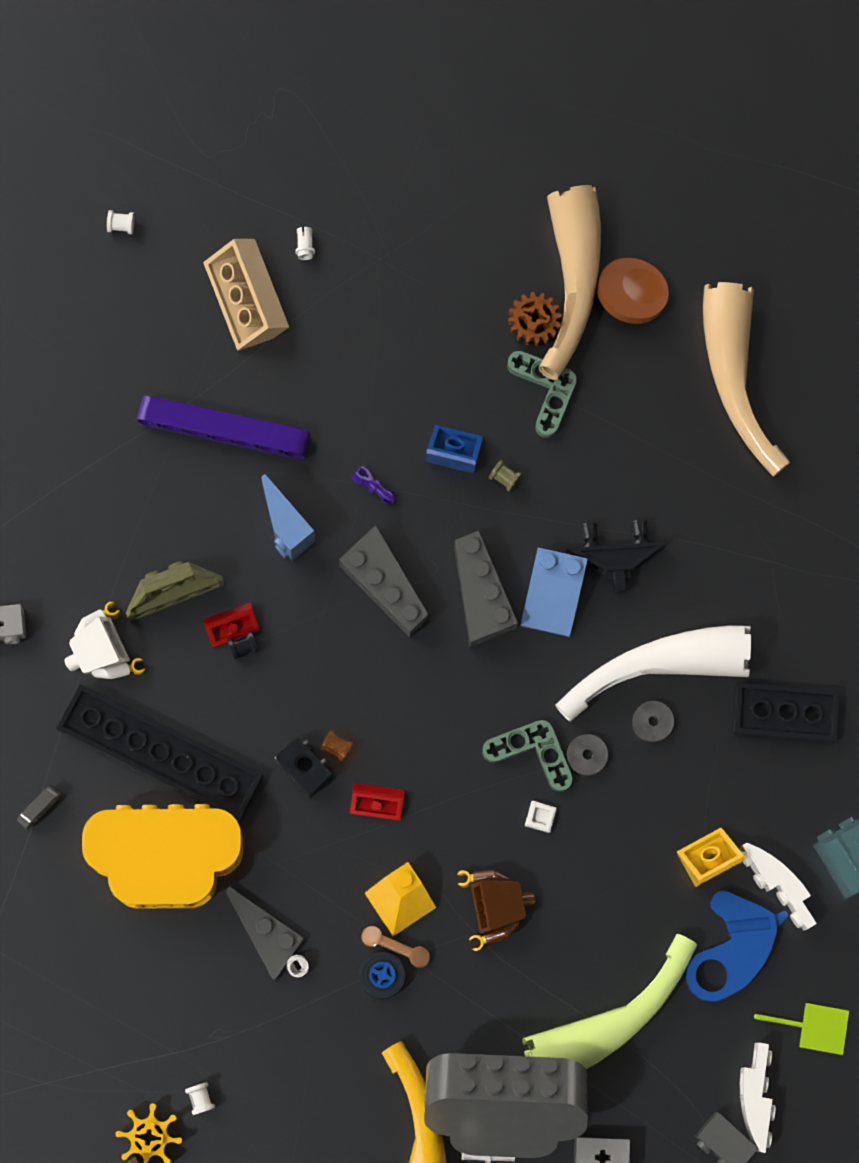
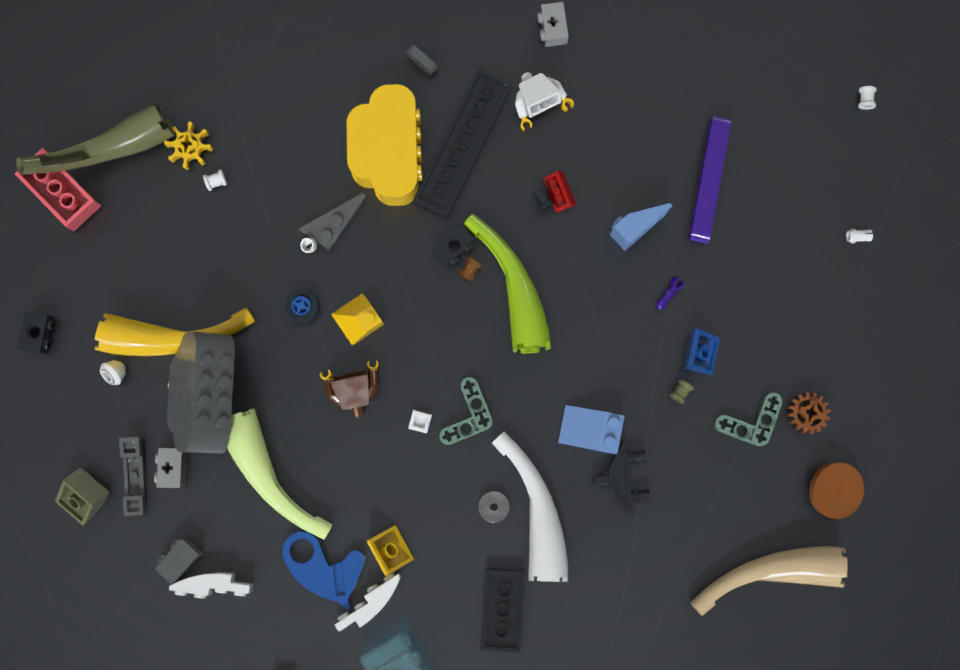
camera: 95 degrees right, 5 degrees up
olive wedge [126,561,224,622] -> none
tan slope [203,239,289,351] -> none
dark grey wedge [339,525,428,637] -> none
red slope [350,783,405,821] -> none
medium nougat bar [361,926,430,968] -> none
dark grey wedge [454,531,518,648] -> none
tan brick [539,185,601,380] -> none
flat silver piece [566,734,608,776] -> none
lime piece [754,1003,849,1055] -> none
none -> lime brick [463,214,551,354]

